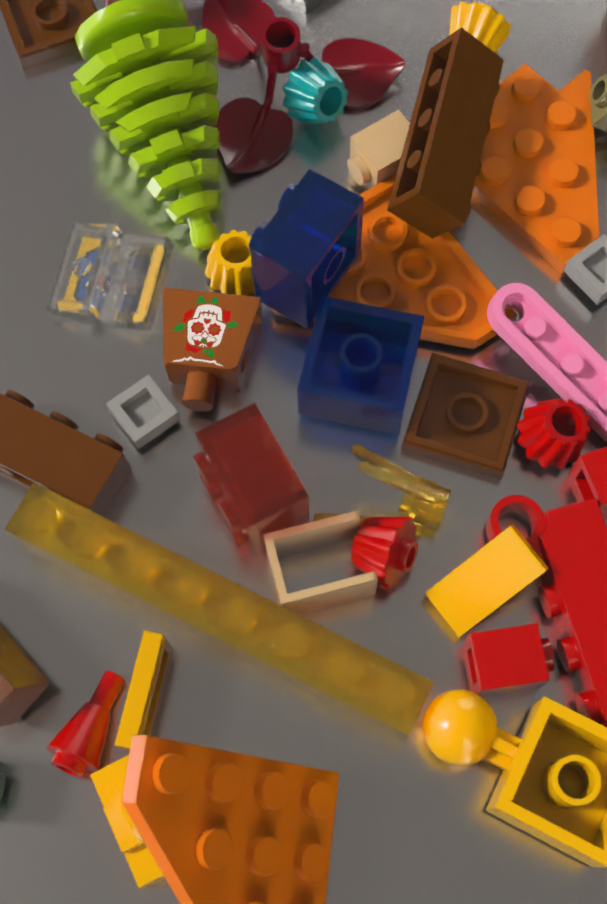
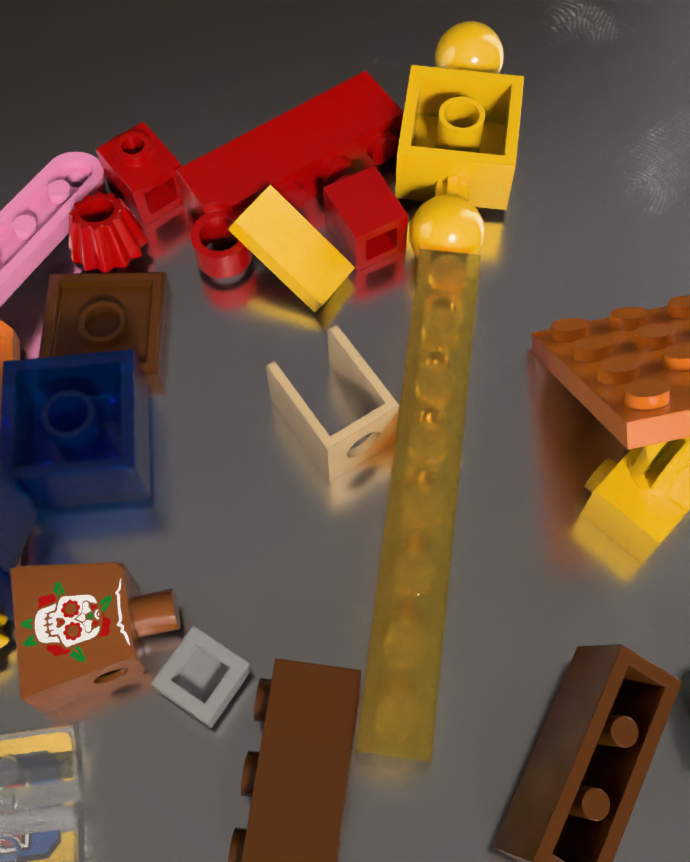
camera: 110 degrees left, 5 degrees down
red cone [46,671,125,778] -> none
yellow tile [115,630,172,752] -> none
clear red brick [193,403,310,558] -> none
clear yellow plant [314,444,451,536] -> none
red piece [351,516,418,590] -> none

